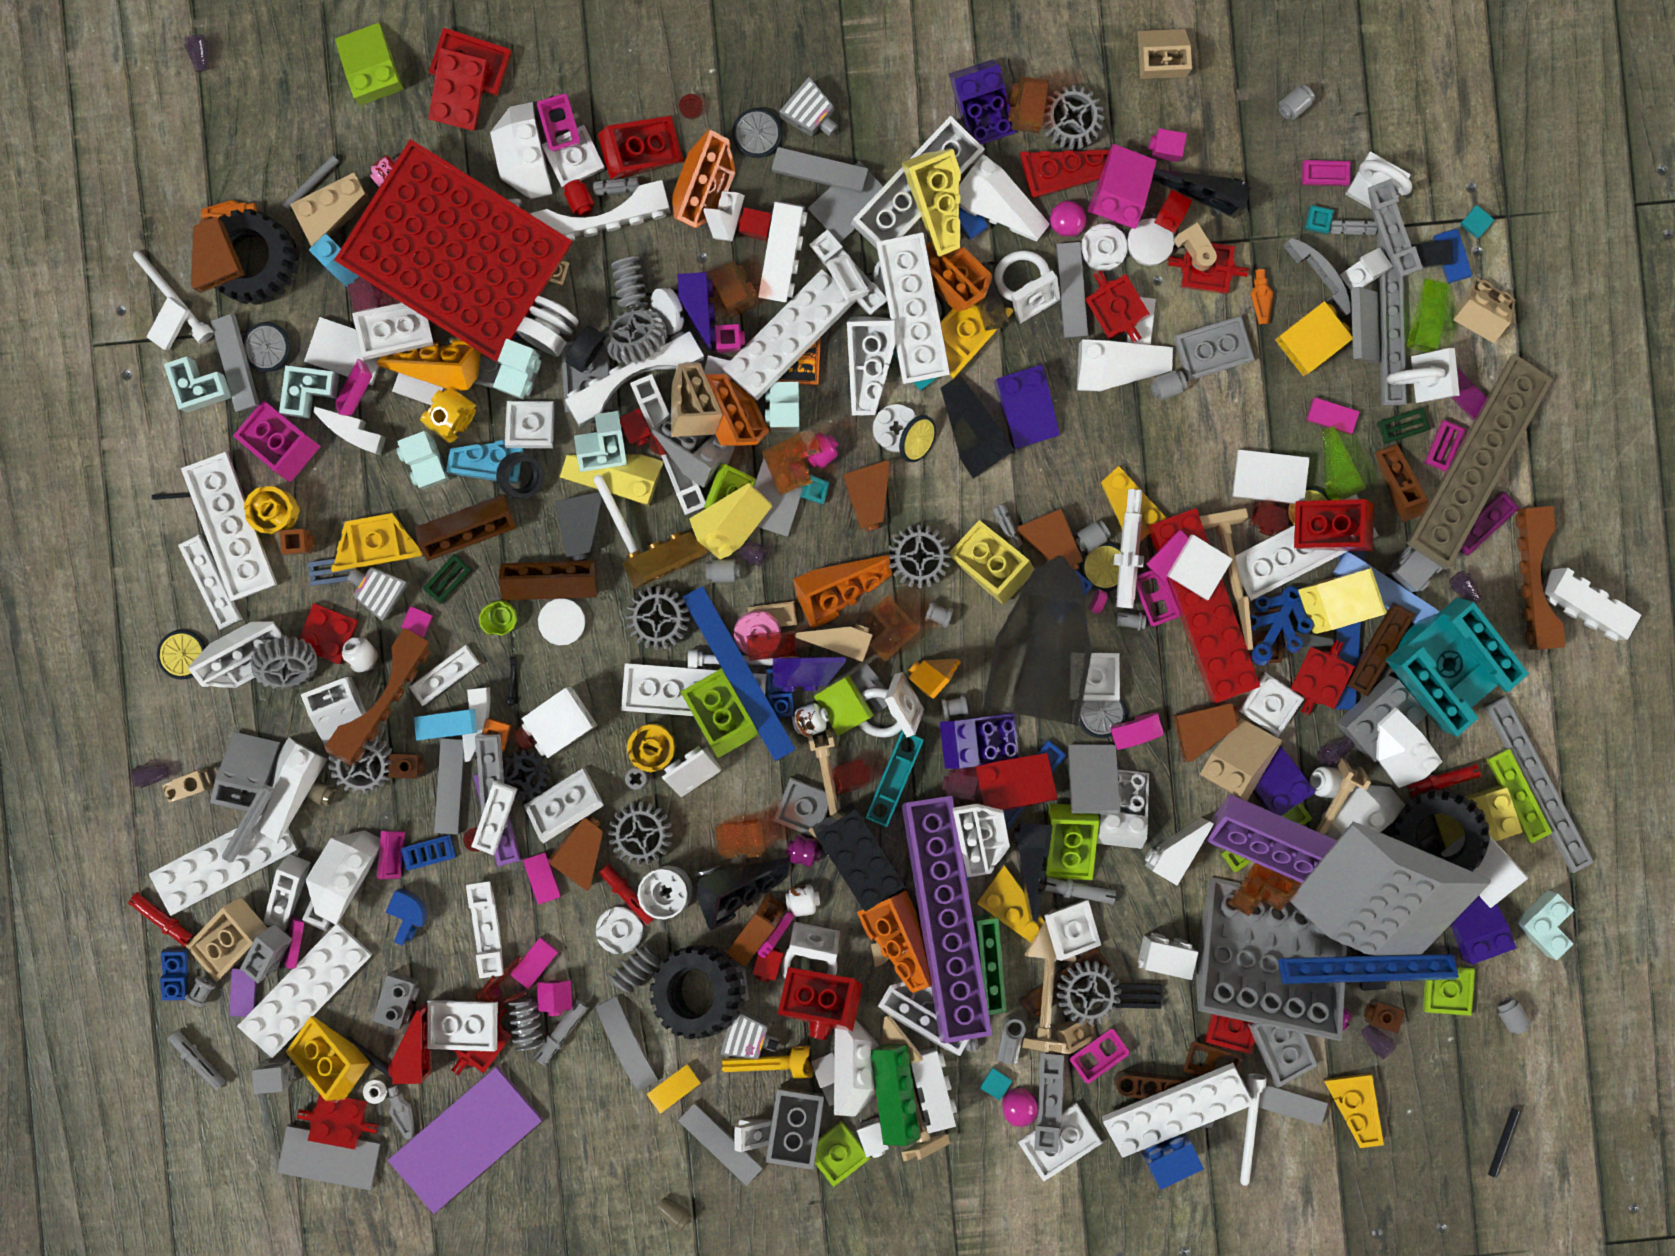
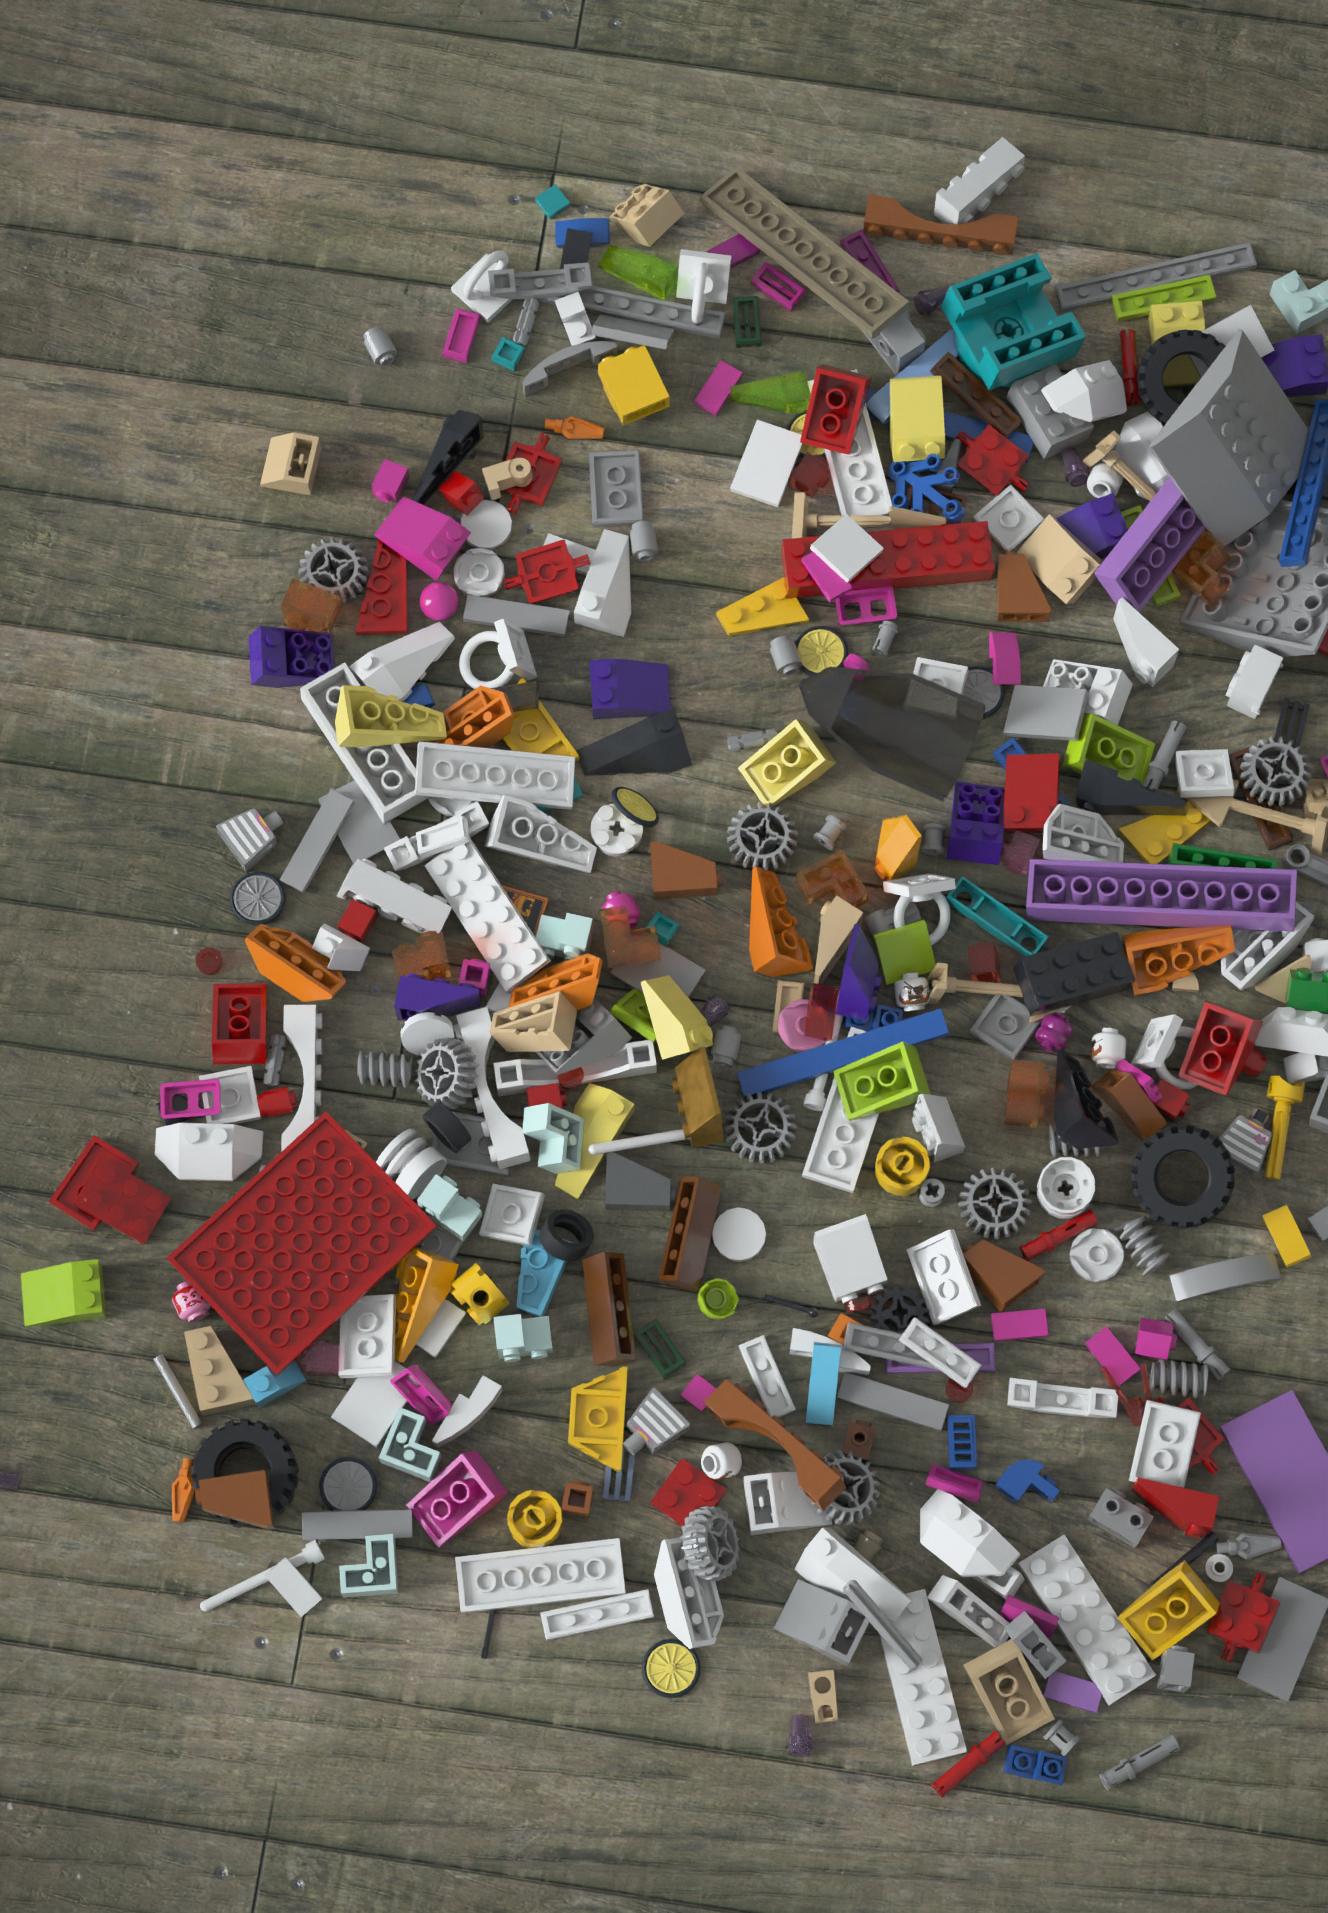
camera: 70 degrees left, 15 degrees down
dark orange slope [1016,509,1083,573] -> none
white piece [1114,489,1144,608] -> none
dark orange slope [1375,444,1428,522] -> none

